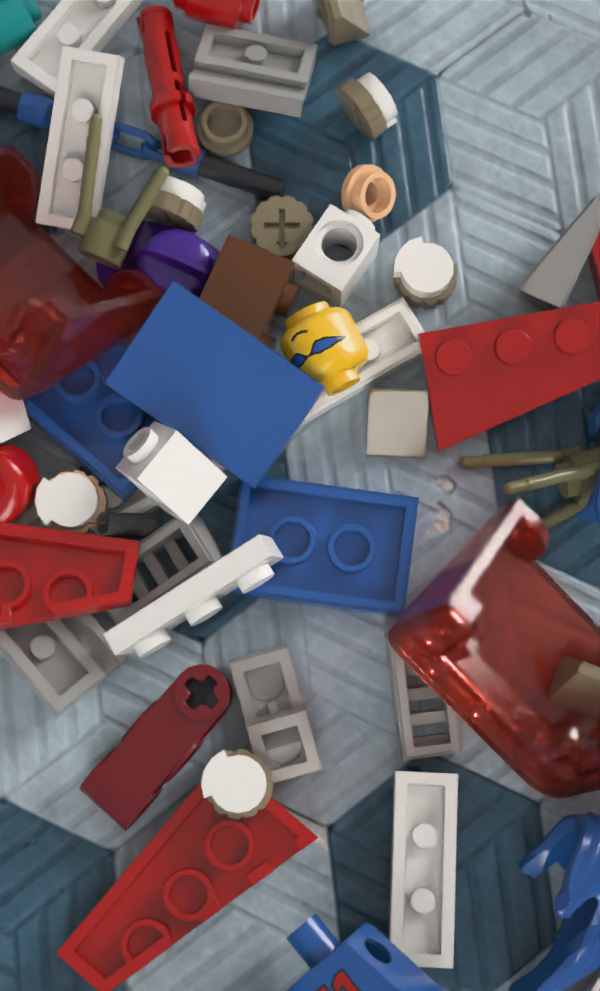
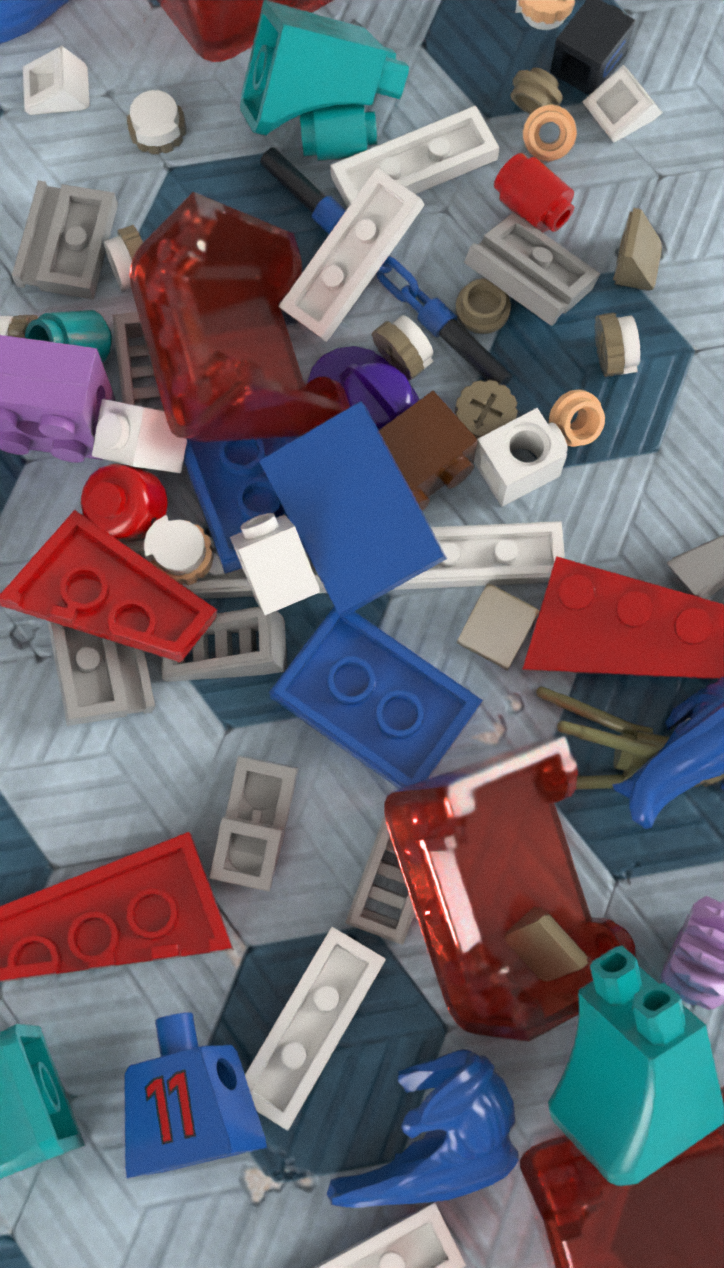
camera: 30 degrees right, 5 degrees down
olive plant [70,114,169,269] -> none
dark red piece [79,664,233,831] -> none
dark grey piece [84,512,162,538] -> none
white plate [103,534,284,659] -> none
red pin [136,6,201,168] -> none
white piece [201,749,274,820] -> none
yellow head [280,301,369,396] -> none
white piece [393,236,458,309] -> none

